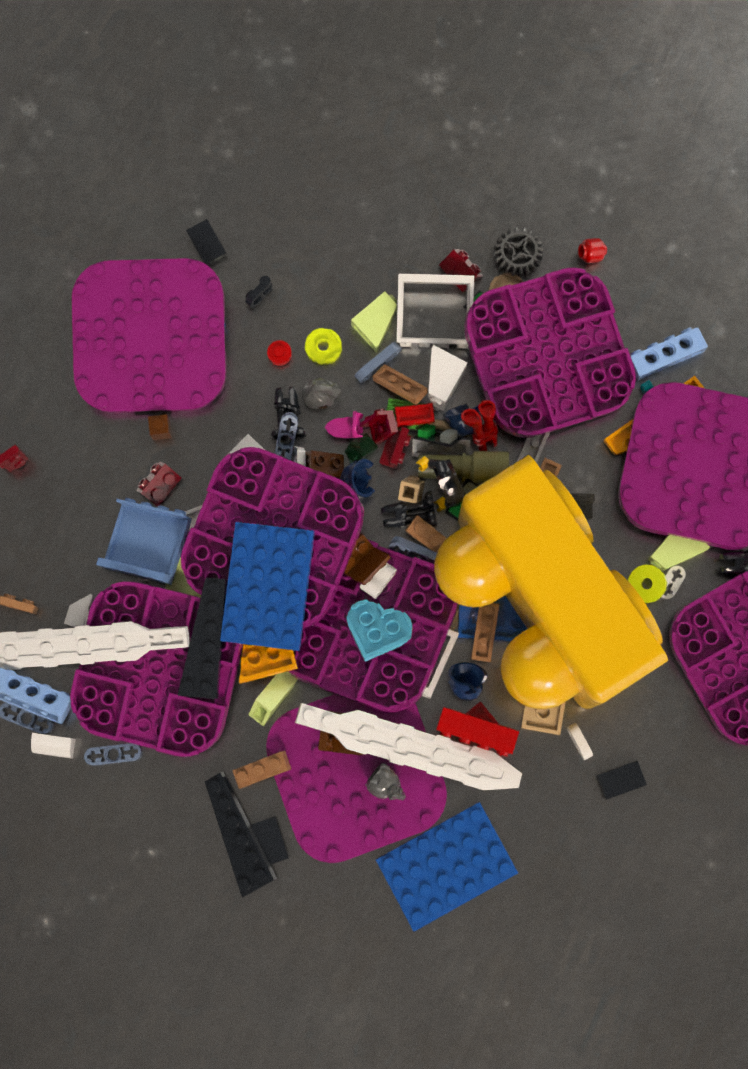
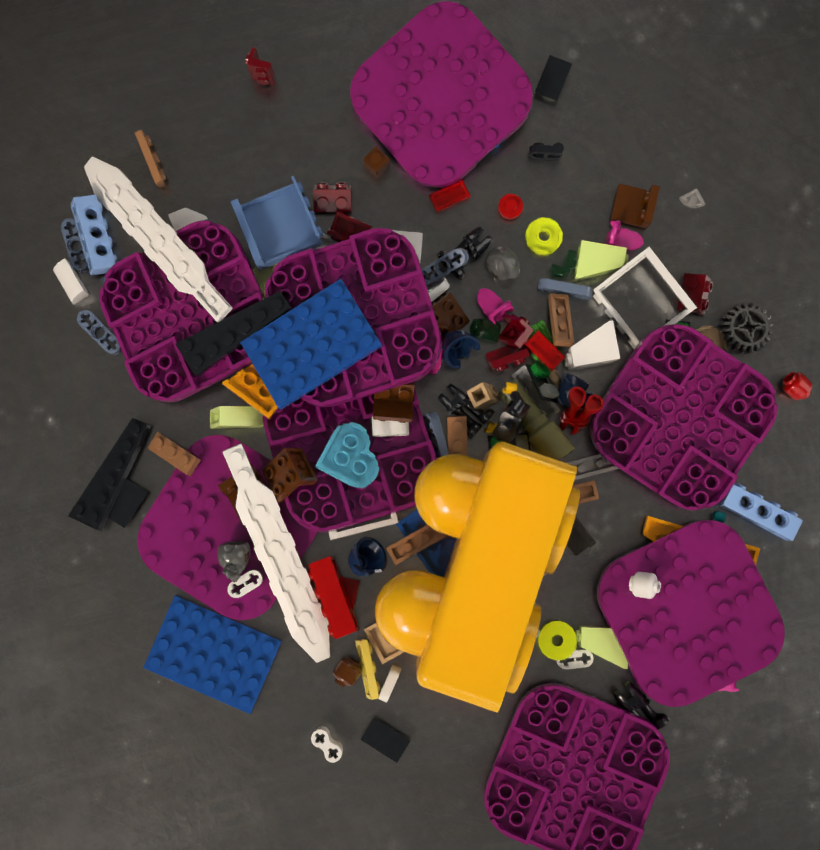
camera: 50 degrees right, 5 degrees up
none -> white beam [228,570,263,598]
none -> reddish brown bracket [262,448,318,503]
none -> white axle [311,726,343,763]
none -> dark red bracket [327,211,373,242]
none -> reddish brown head [333,656,362,687]
none -> light yellow plate [355,639,380,700]
none -> red tile [429,179,471,213]
none -> clear green bracket [549,249,578,278]
none -> dark pink piece [603,220,644,250]
none -> reddish brown bracket [611,184,660,229]
none -> white head [629,571,661,599]
none -> light grey tile [679,188,706,208]

